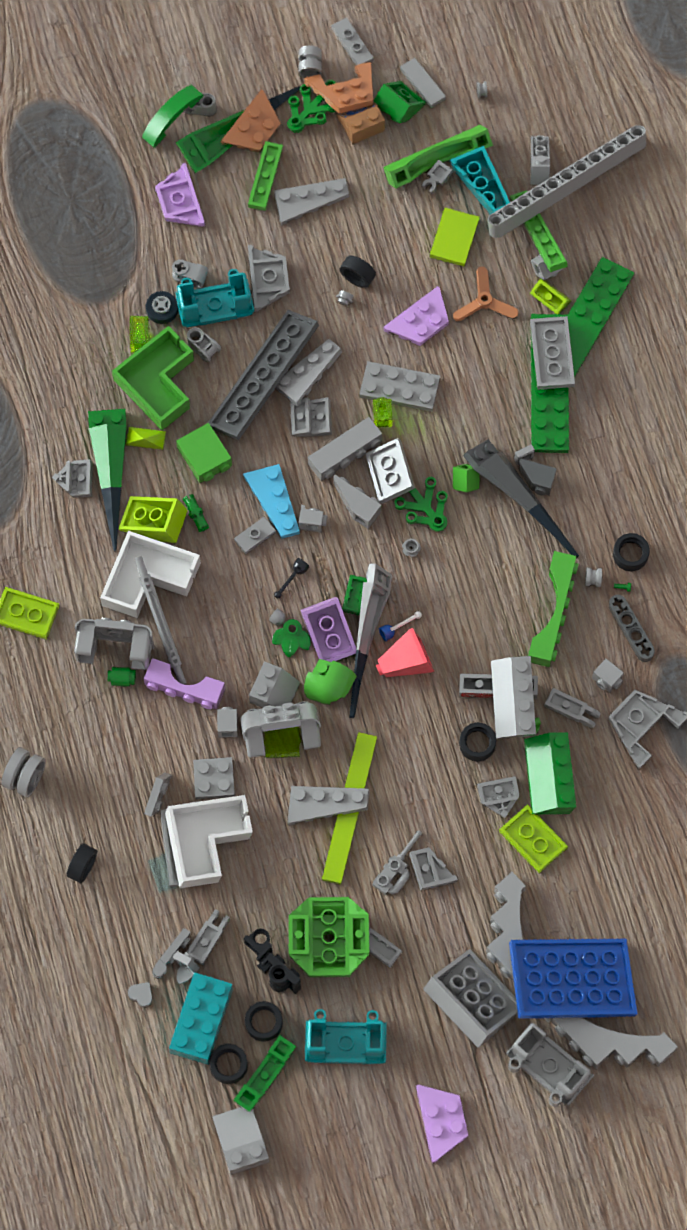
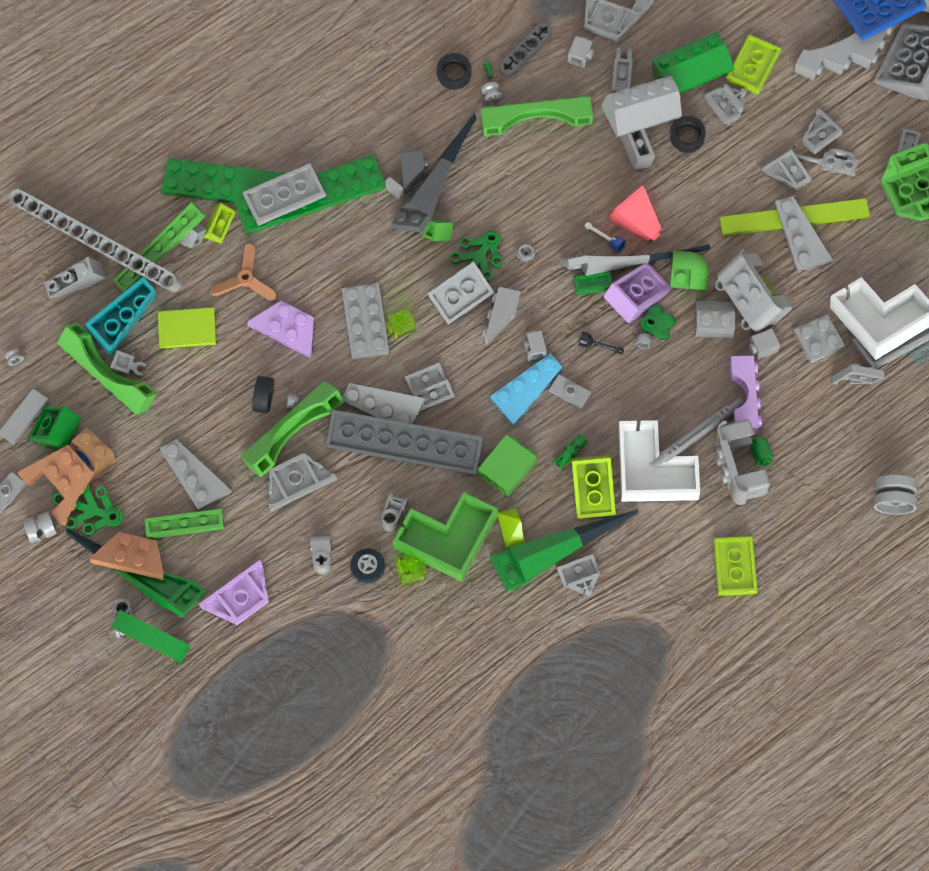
camera: 110 degrees left, 0 degrees up
teal container [175,269,254,327] -> none
light grey brick [308,417,382,481] -> none
none -> bright green arch [241,381,345,477]
none -> light grey wing [761,149,812,191]

